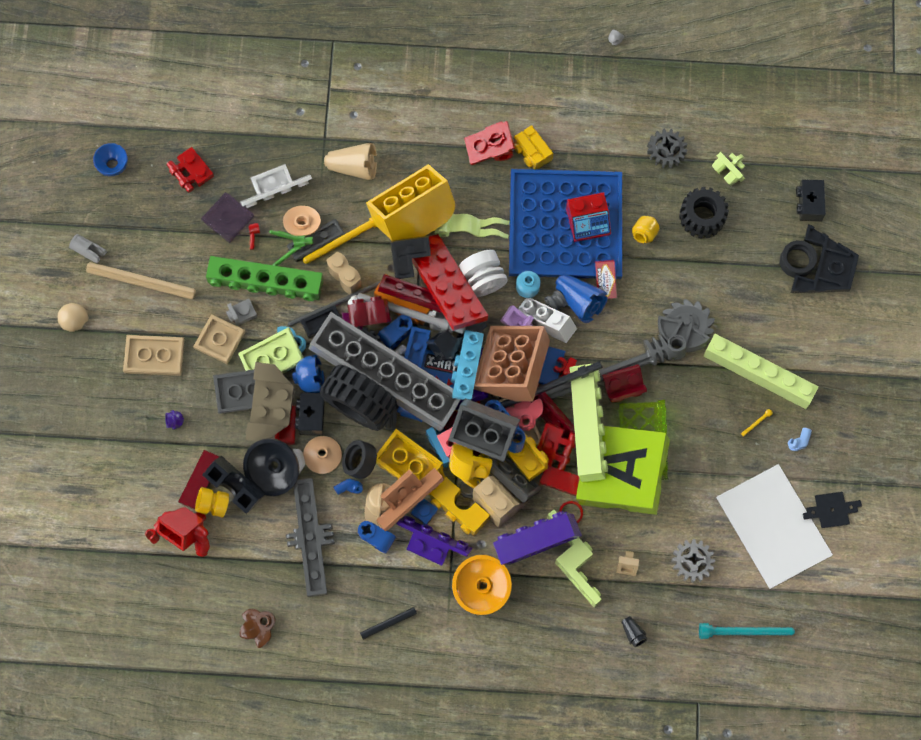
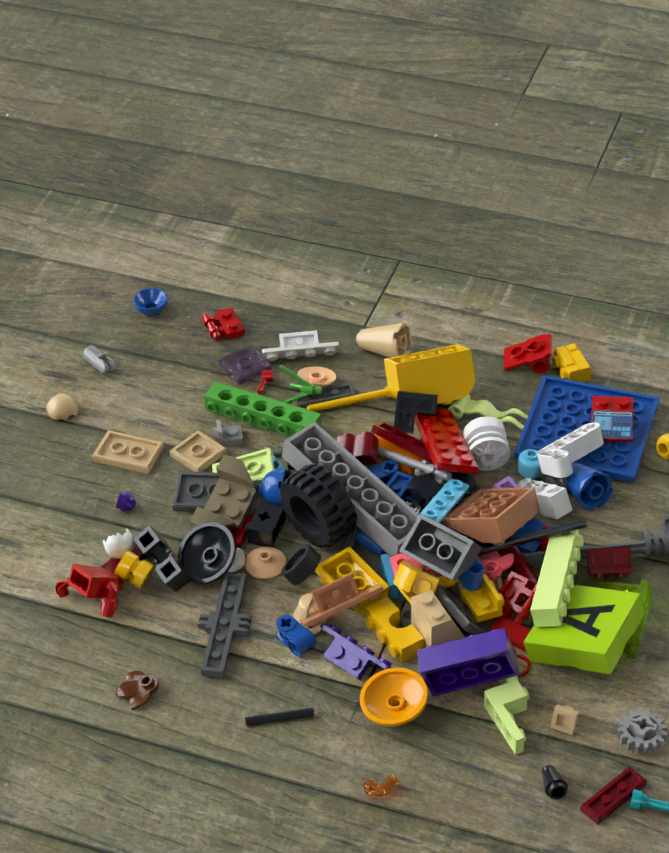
camera: 20 degrees right, 30 degrees down
tan axle [86,262,196,299] -> none
tan brick [327,252,362,294] -> none
blue arm [333,479,363,495] -> none
blue plate [411,499,438,525] -> none
tile [595,260,617,299] -> none
none -> white hair [103,528,135,559]
none -> clear orange arm [363,775,398,797]
none -> white beam [537,422,604,478]
none -> dark red tile [580,766,647,825]

